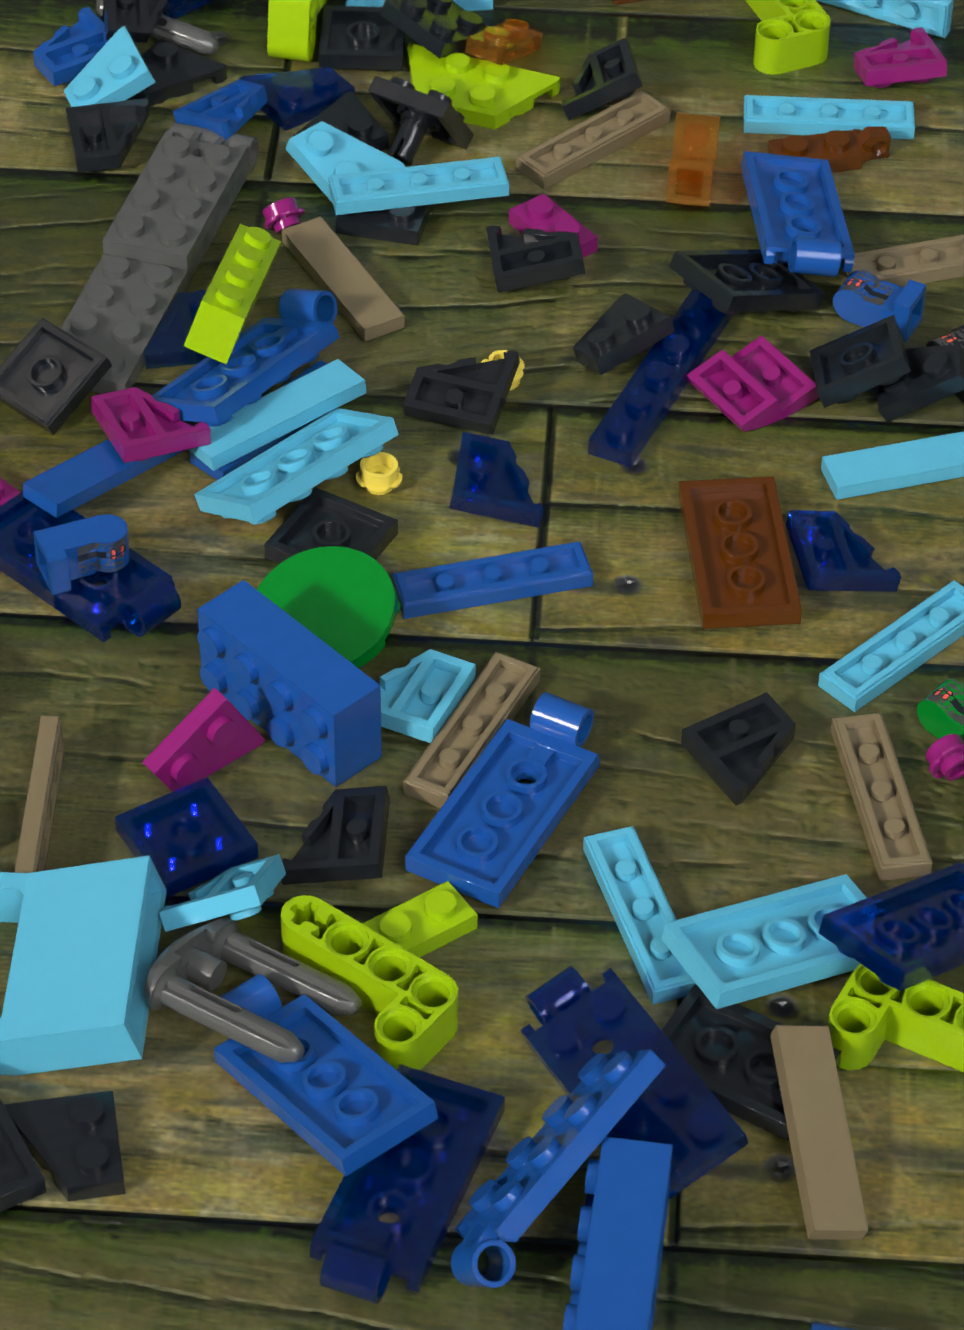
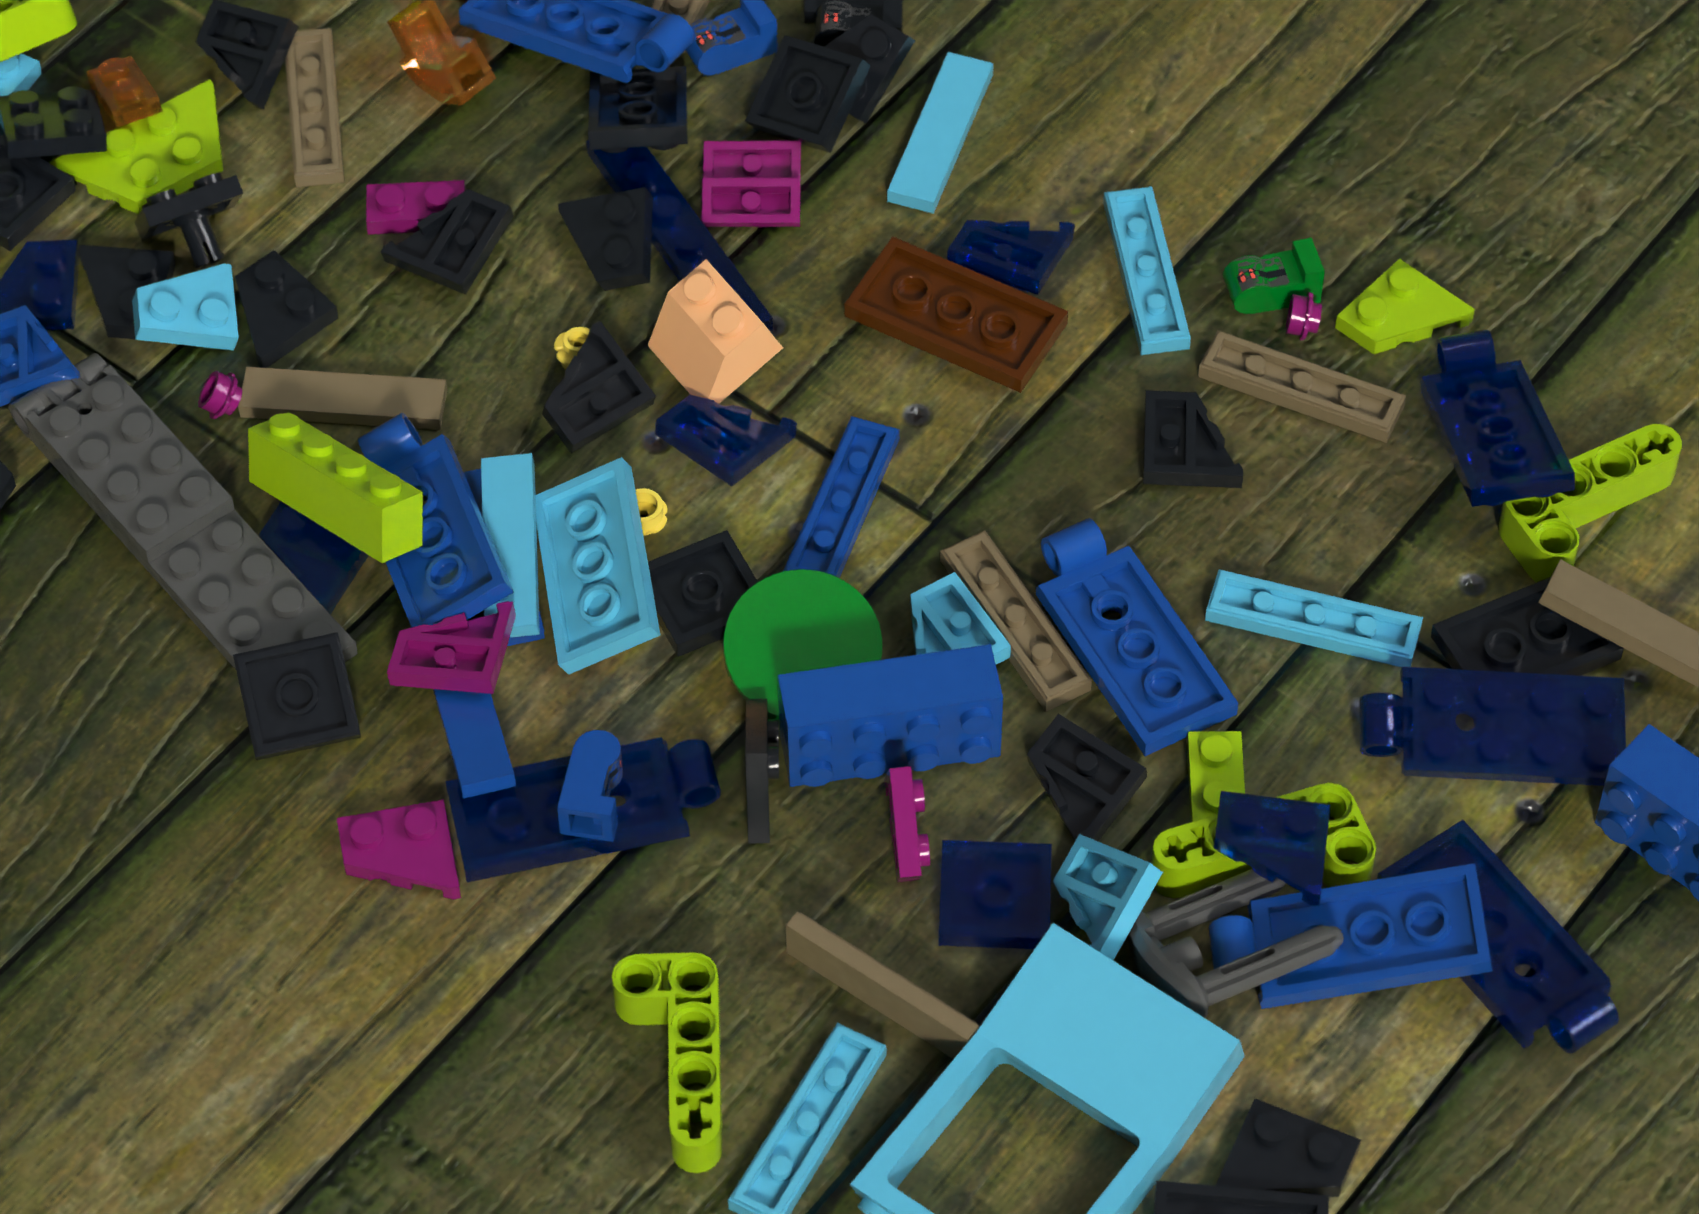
camera: 55 degrees left, 10 degrees up
medium azure tile [328,157,509,215] -> none
blue hinge [451,1049,666,1288] -> none
medium azure plate [661,874,904,1009] -> none
none -> light nougat slope [648,259,783,414]
none -> black wing [745,699,779,844]
none -> clear blue wing [1214,791,1330,906]

